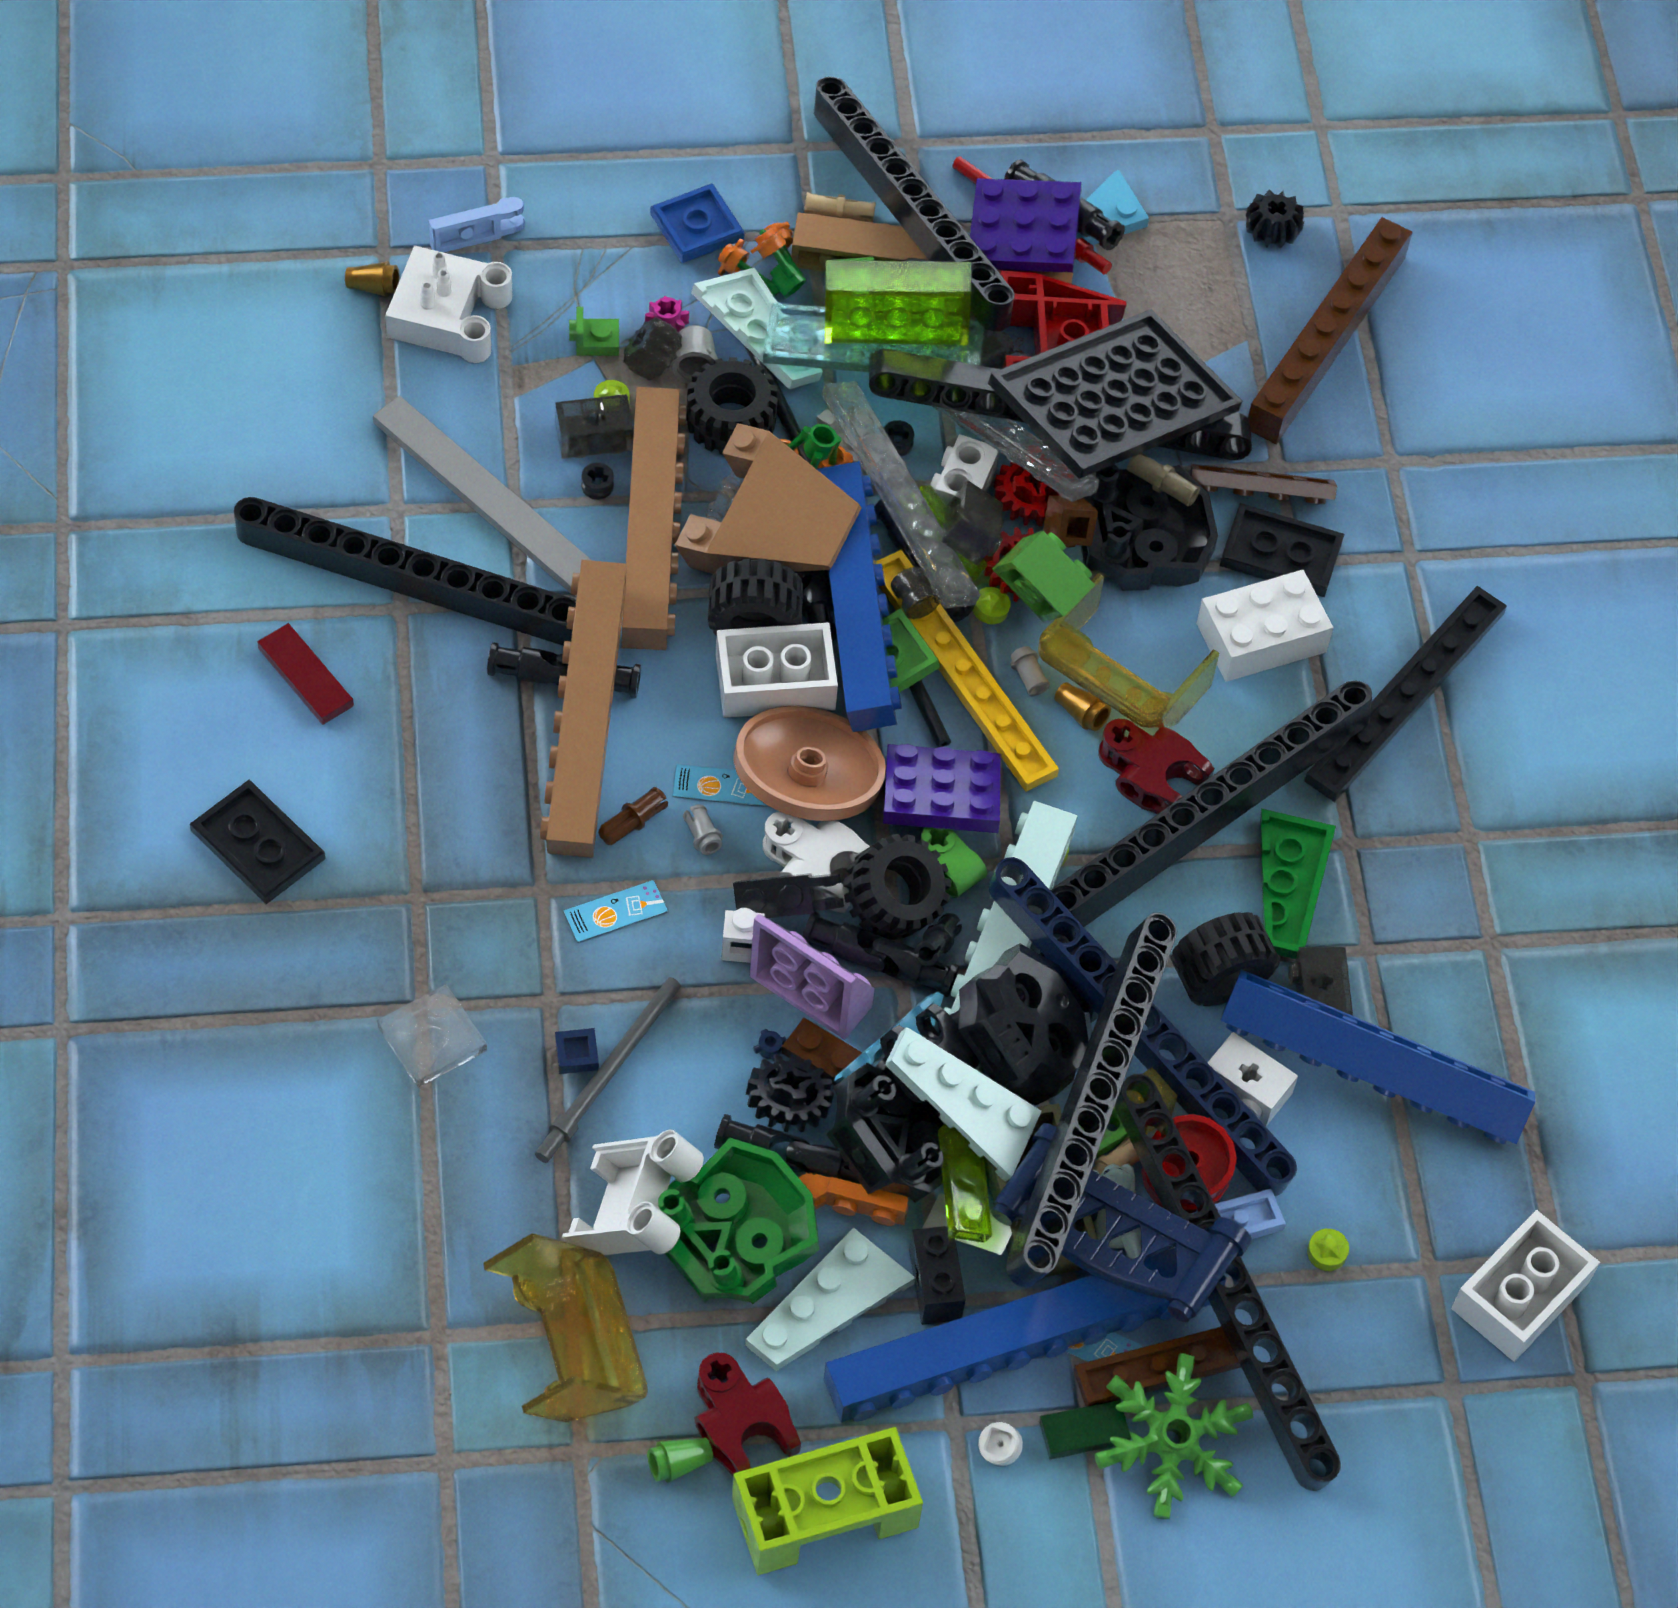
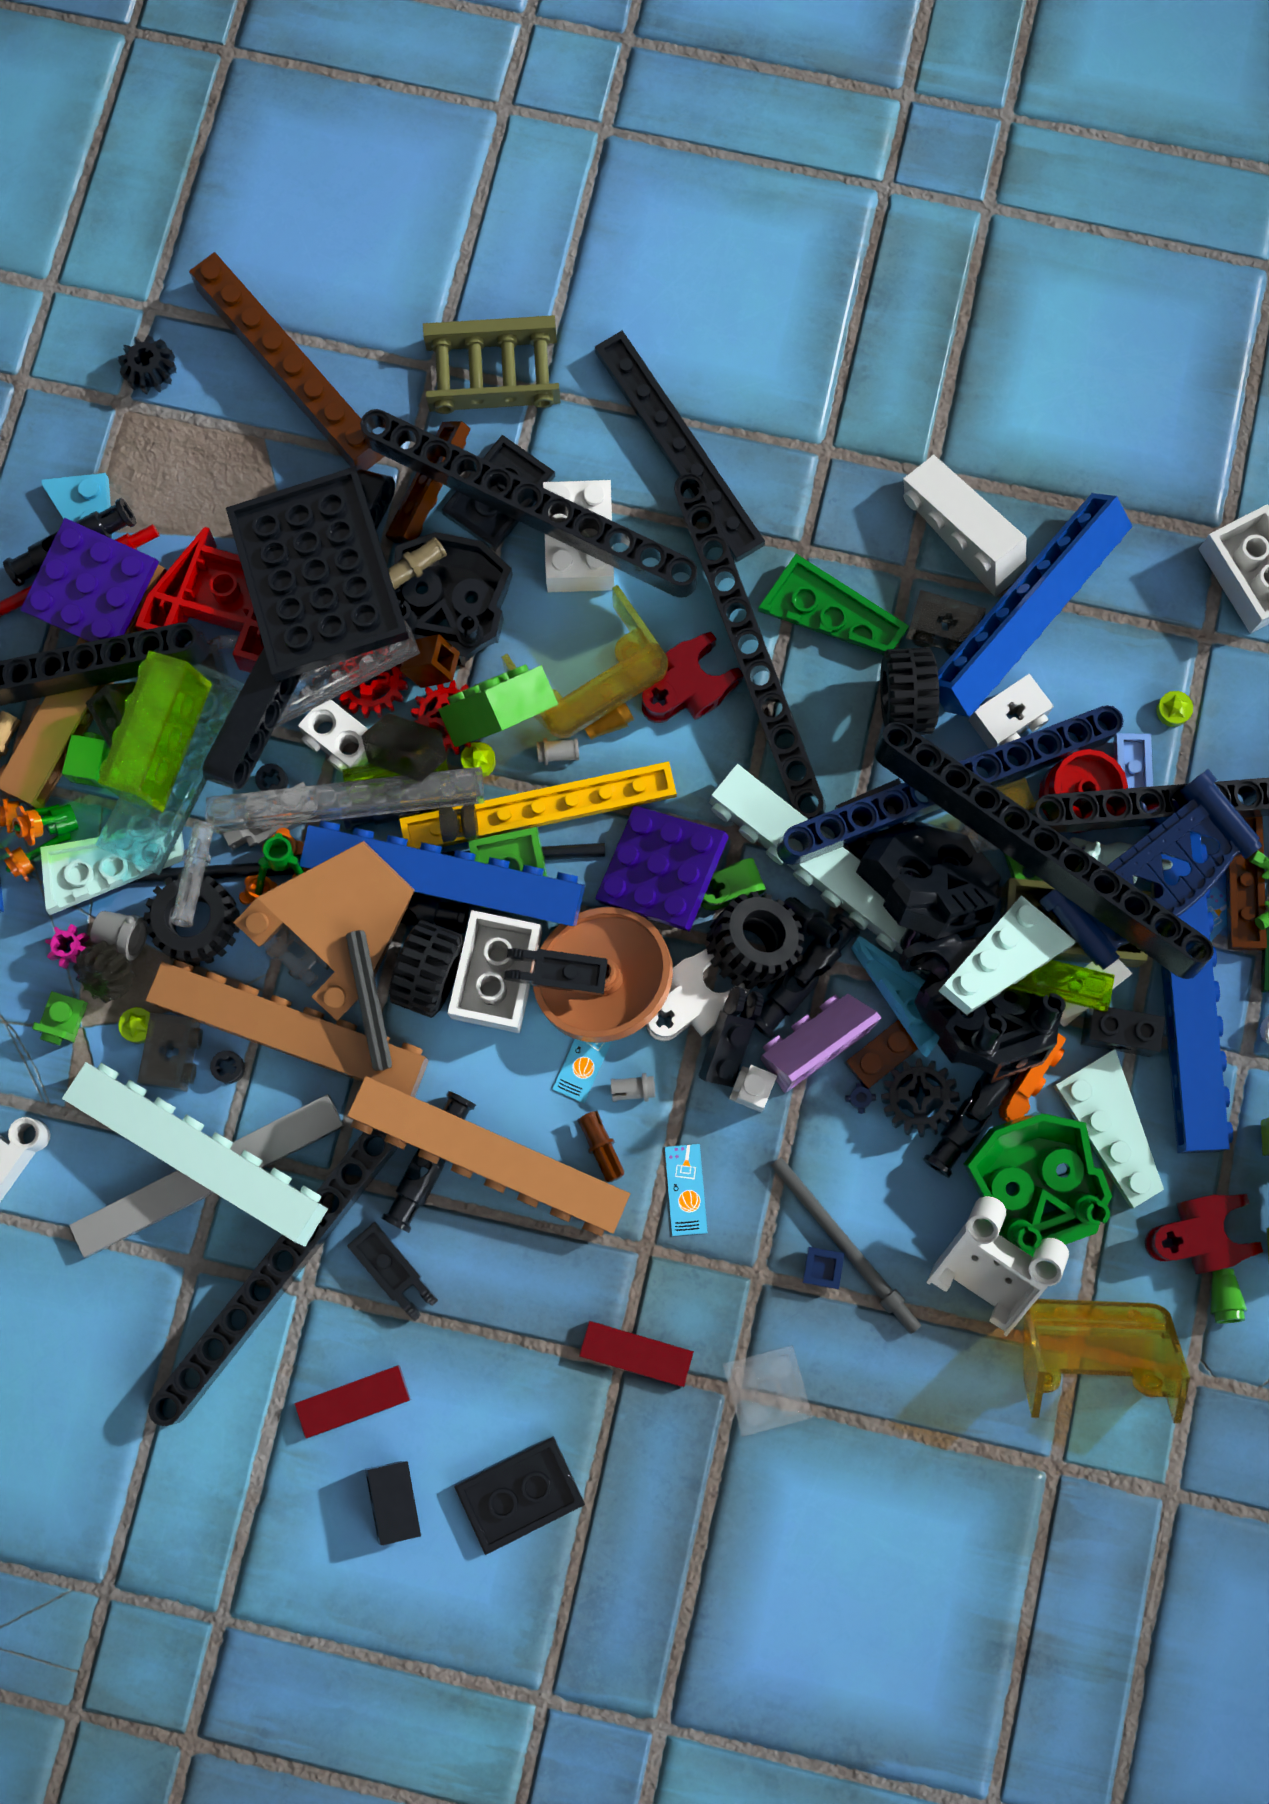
camera: 65 degrees left, 20 degrees up
none -> light aqua brick [62,1062,328,1246]
none -> clear pin [170,821,215,927]
none -> dark grey axle [346,930,392,1071]
none -> black hinge [347,1222,438,1321]
none -> black beam [360,409,697,598]
none -> black hinge [365,1461,421,1546]
none -> olive fence [423,315,561,414]
none -> black hinge [504,948,608,996]
none -> dark red tile [579,1321,694,1387]
none -> white wedge [903,455,1027,597]

